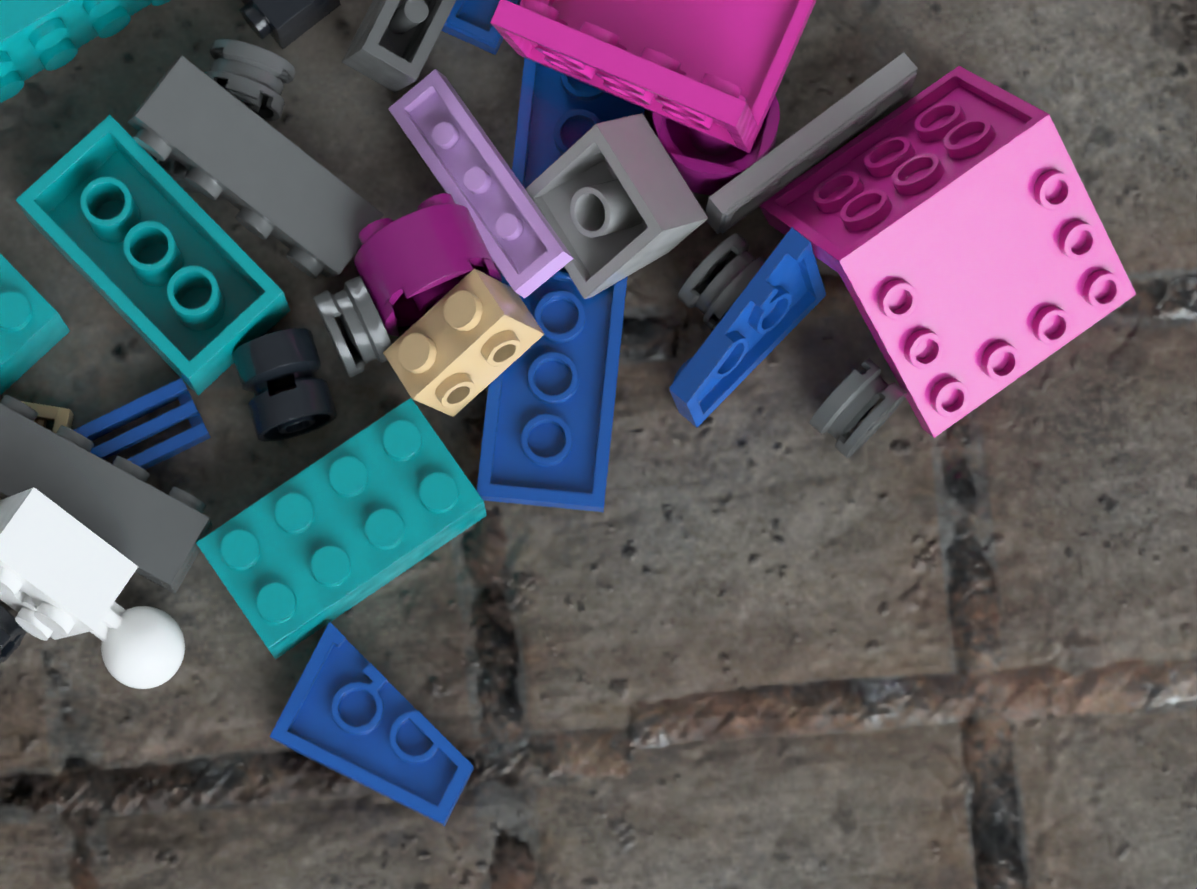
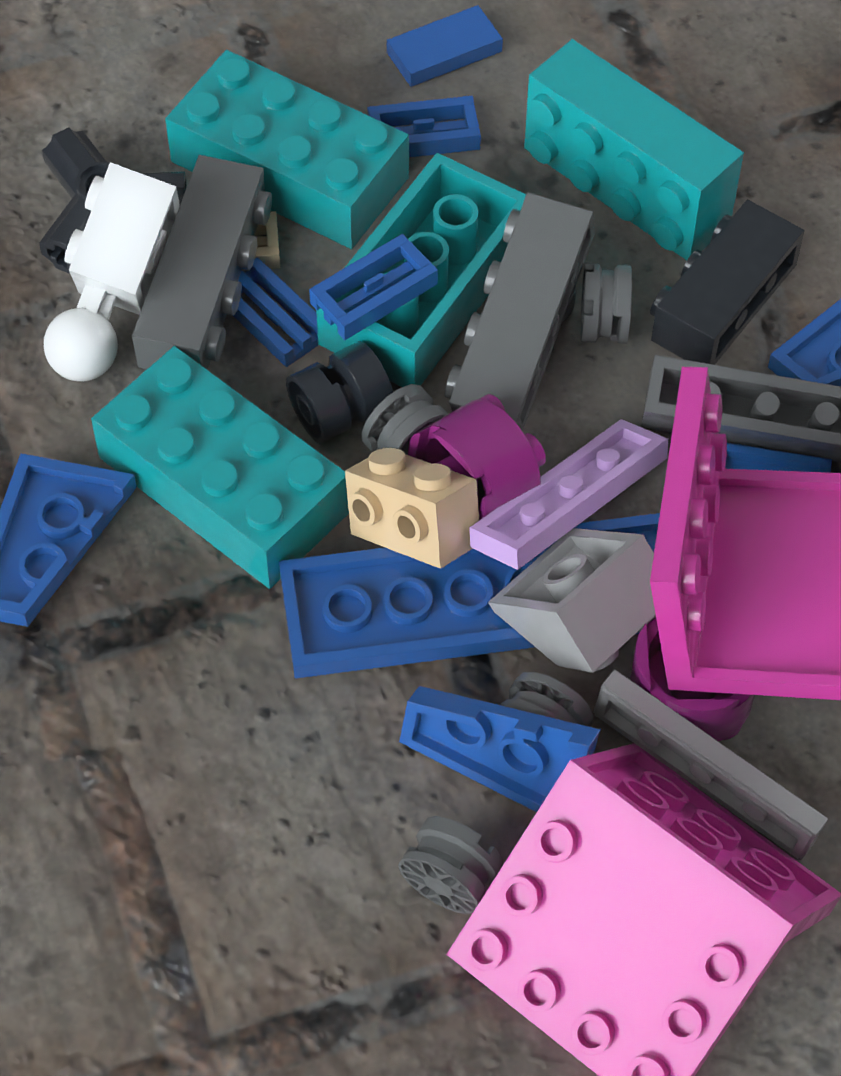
camera: 75 degrees right, 20 degrees down
none -> blue tile [309,233,438,340]

